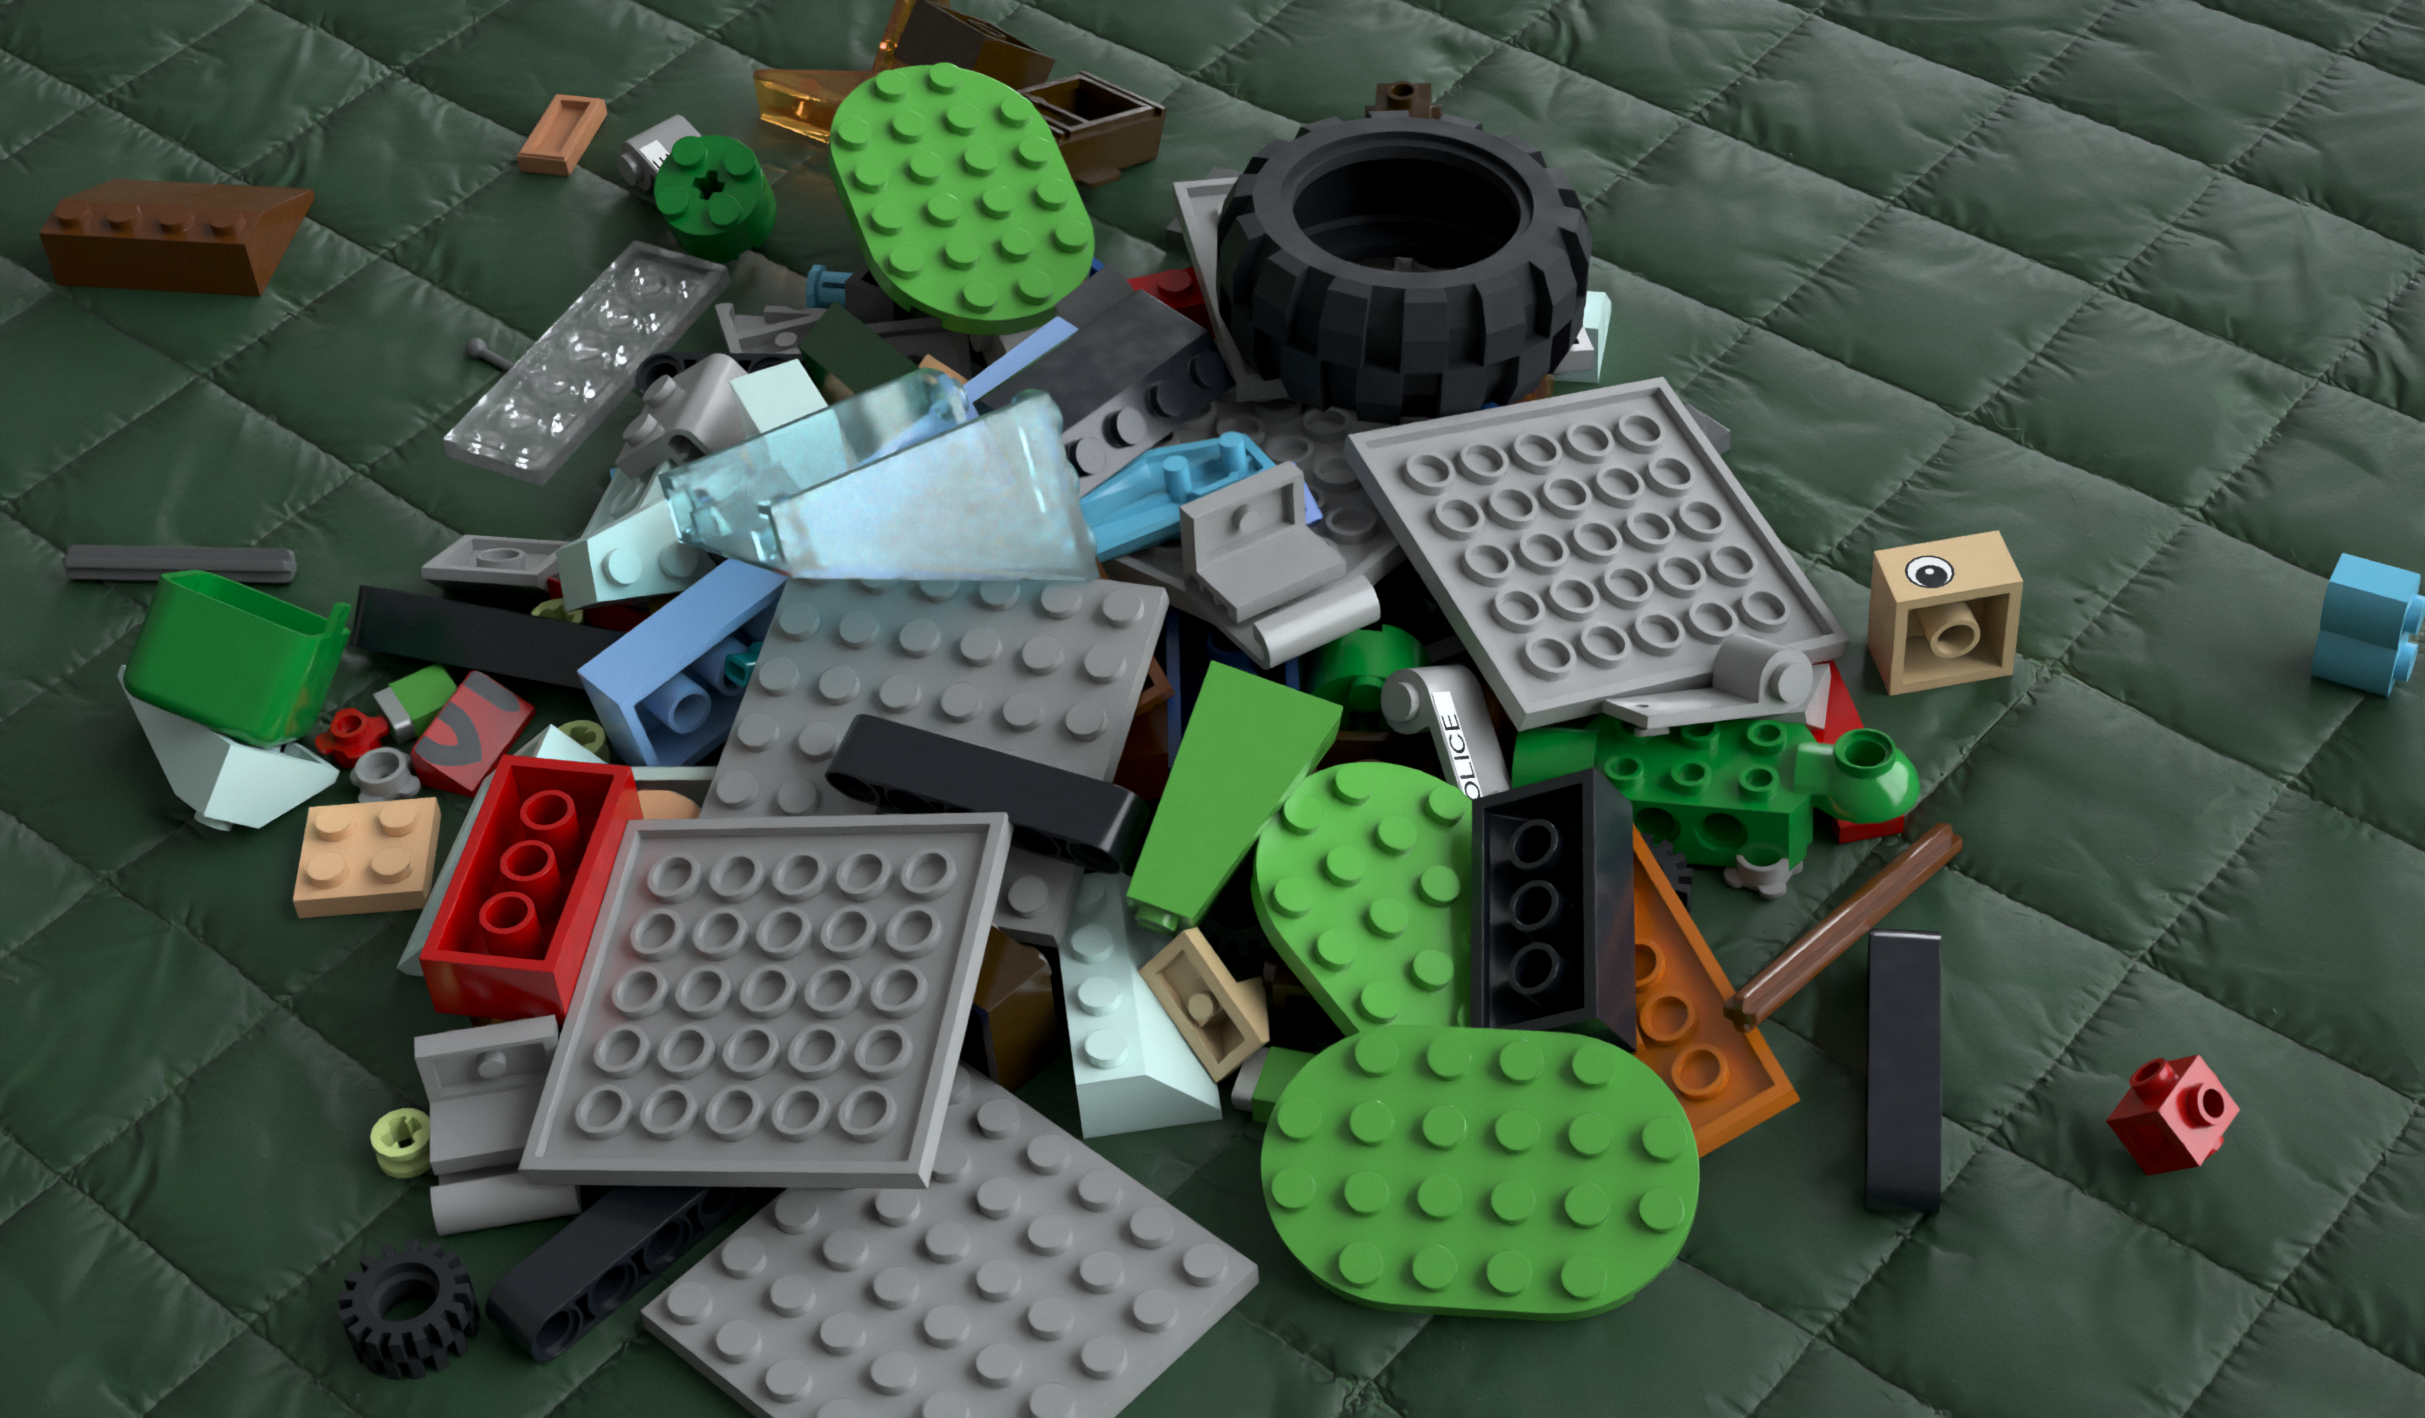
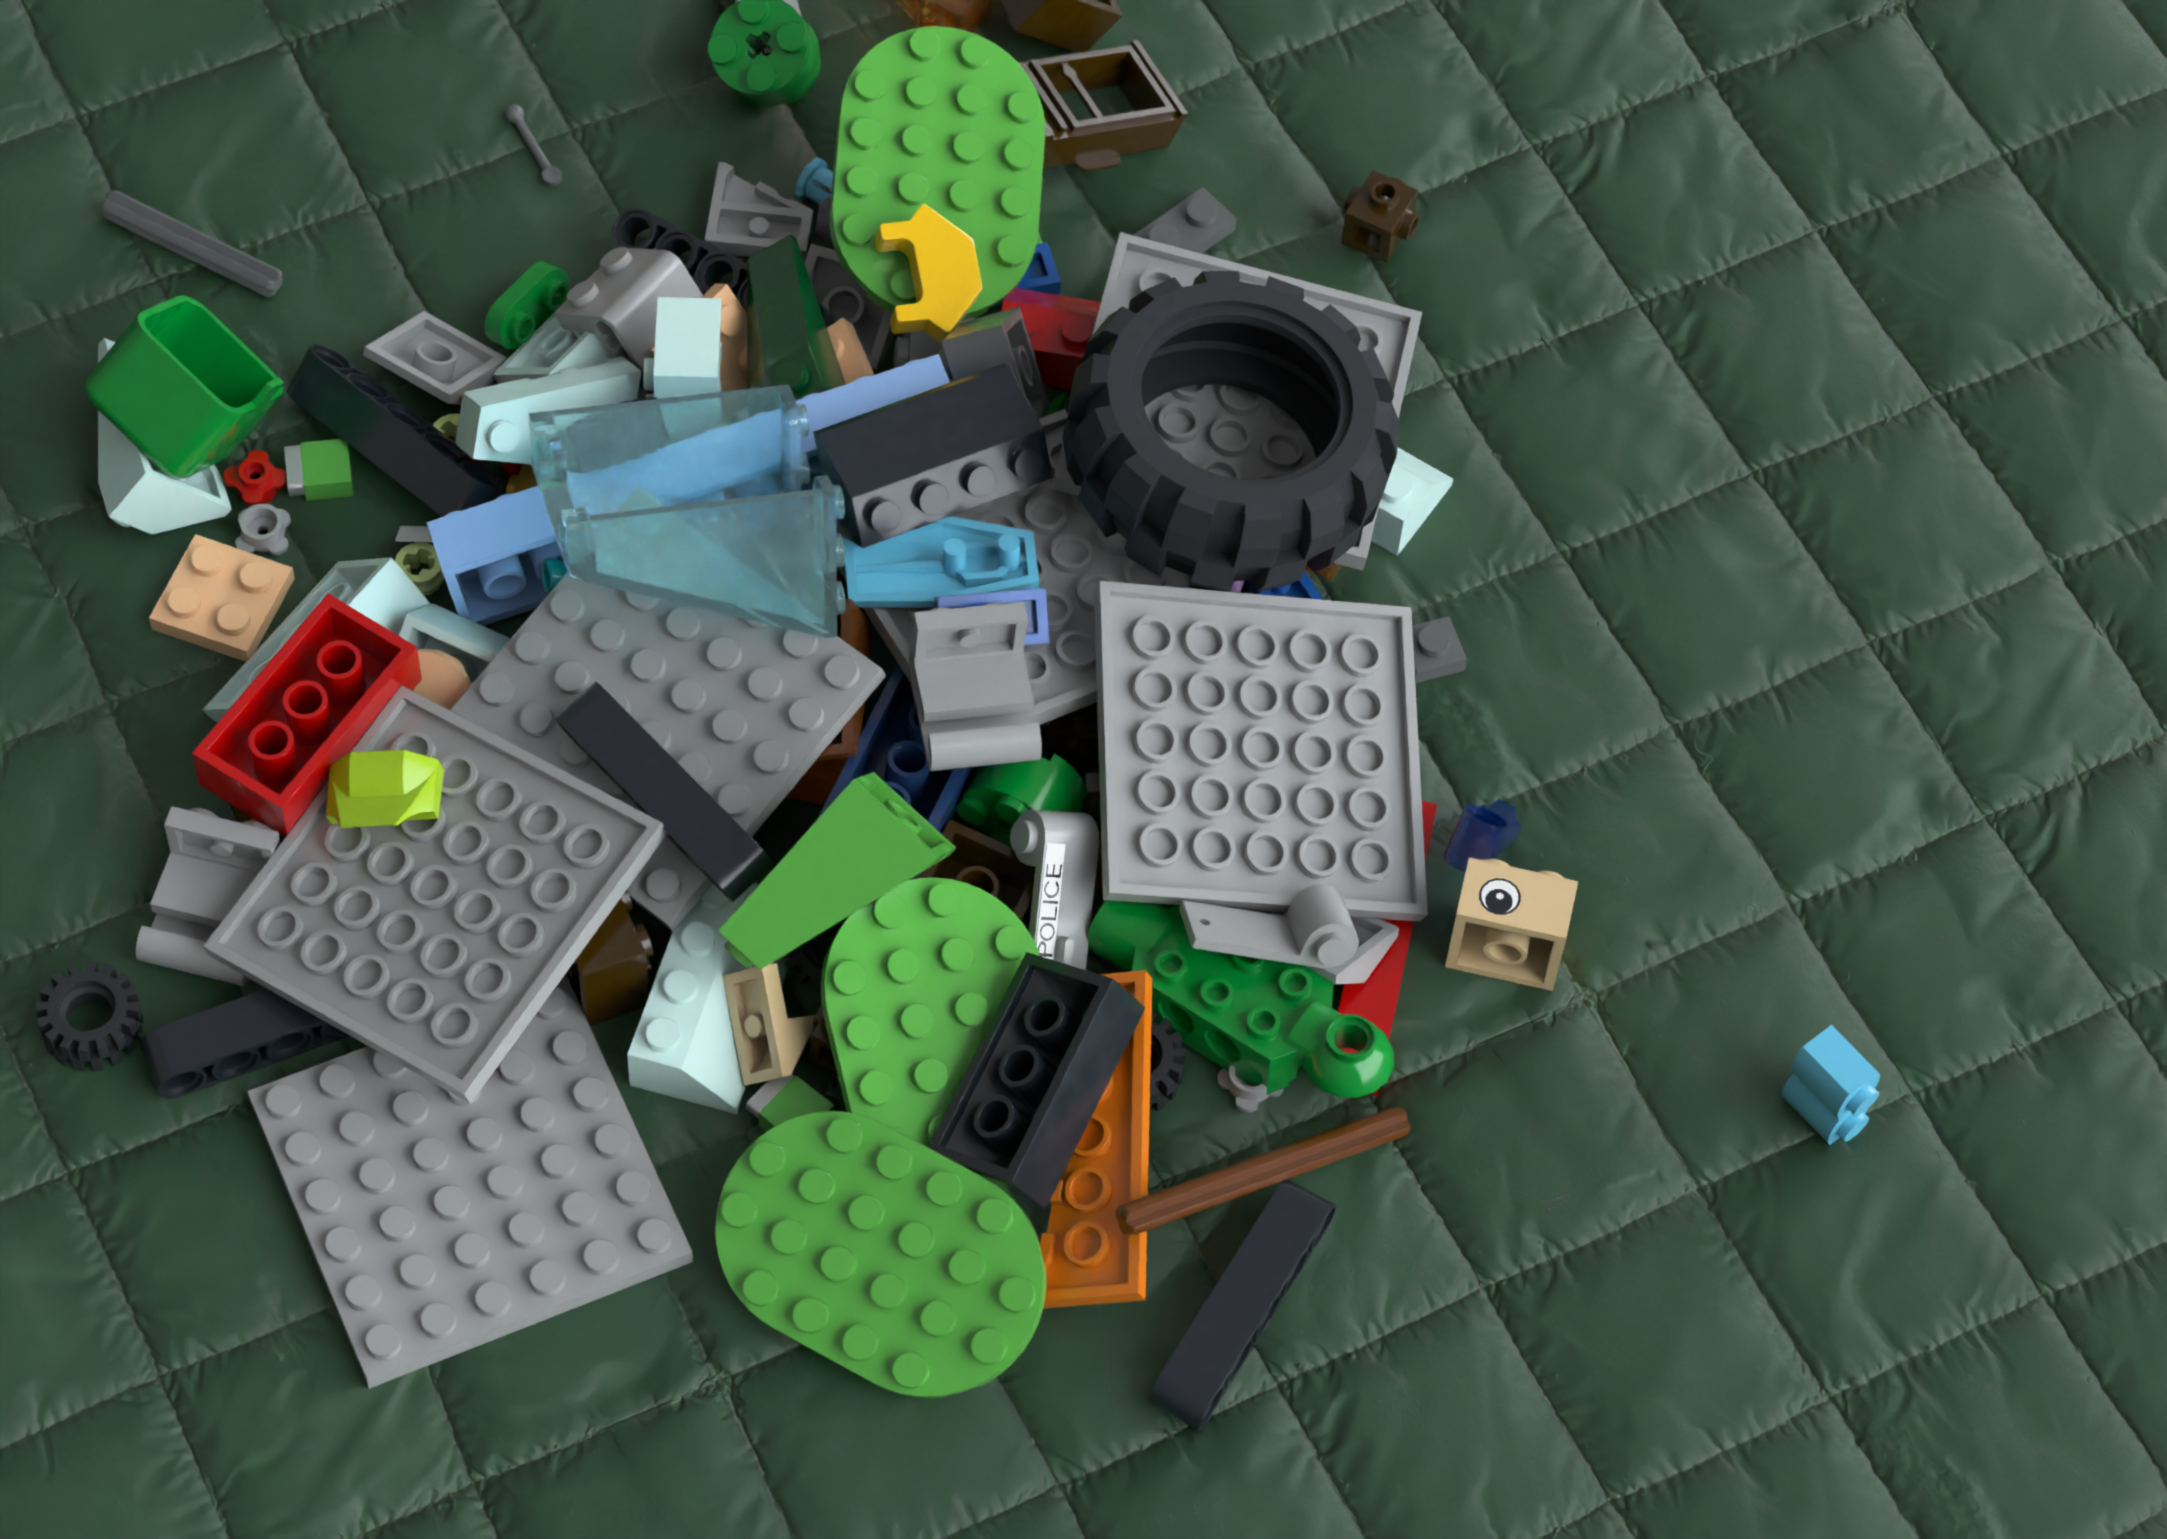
camera: 15 degrees right, 15 degrees up
yellowish green bush [370,1108,431,1178] -> none
slope [411,670,536,798] -> none
clear plate [443,240,730,486] -> none
red brick [2106,1054,2240,1176] -> none
none -> lime slope [326,750,444,828]
none -> white sticker [395,526,433,542]
none -> green plate [485,261,569,350]
none -> yellow piece [874,204,983,344]
none -> clear blue piece [1443,799,1522,873]

